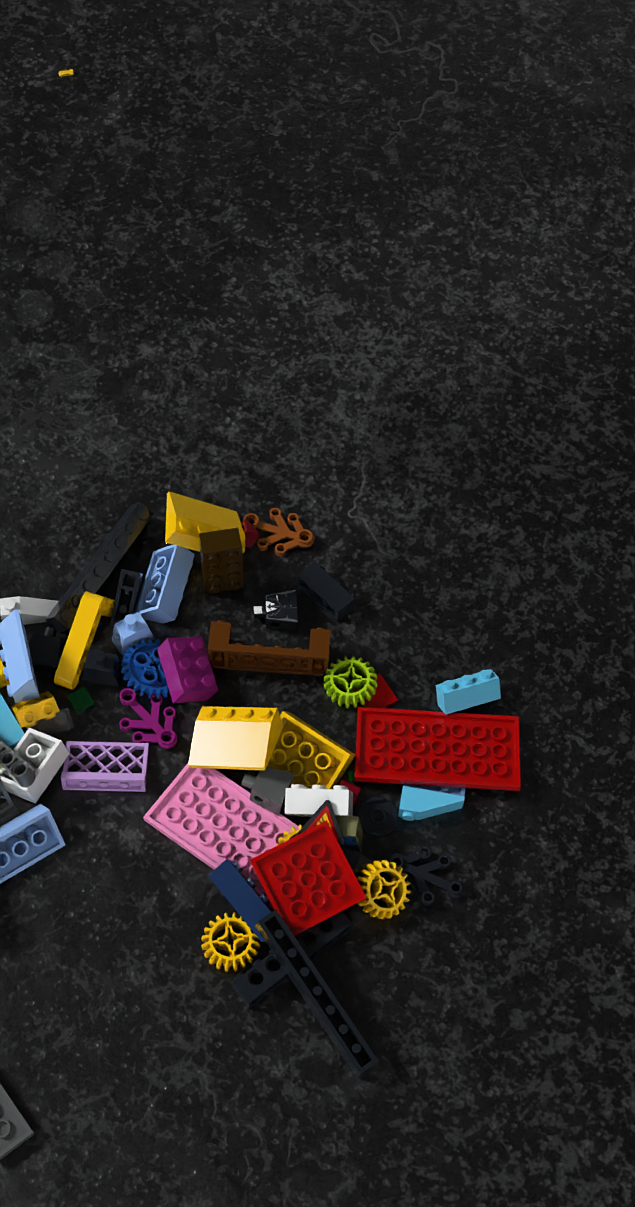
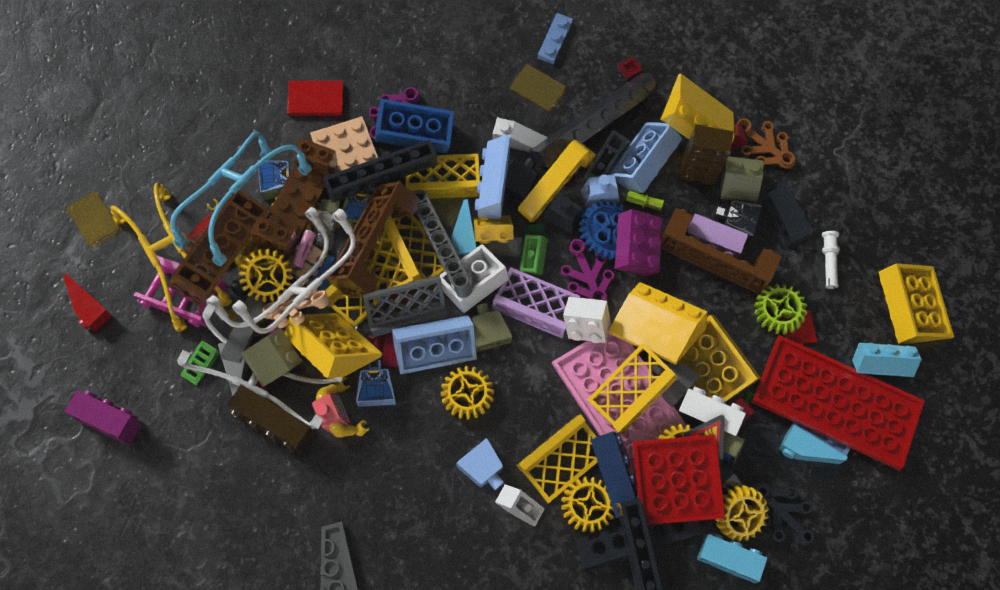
camera: 20 degrees right, 10 degrees up
none -> yellow gear [441,366,494,420]
none -> light blue torso [457,438,504,490]
none -> olive torso [472,303,512,352]
none -> white slope [495,485,544,526]
none -> clear yellow piece [510,64,566,111]
none -> yellow fence [516,414,598,503]
none -> bright green slope [520,235,548,275]
none -> medium blue plate [537,13,573,65]
none -> white brick [563,297,611,343]
none -> yellow fence [587,343,679,434]
none -> dark red plate [618,57,643,81]
none -> lime axle [626,191,664,211]
none -> lavender brick [686,214,748,259]
none -> medium azure brick [697,533,767,583]
none -> olive slope [720,157,763,203]
none -> white pin [822,231,840,289]
none -> yellow slope [879,264,954,344]

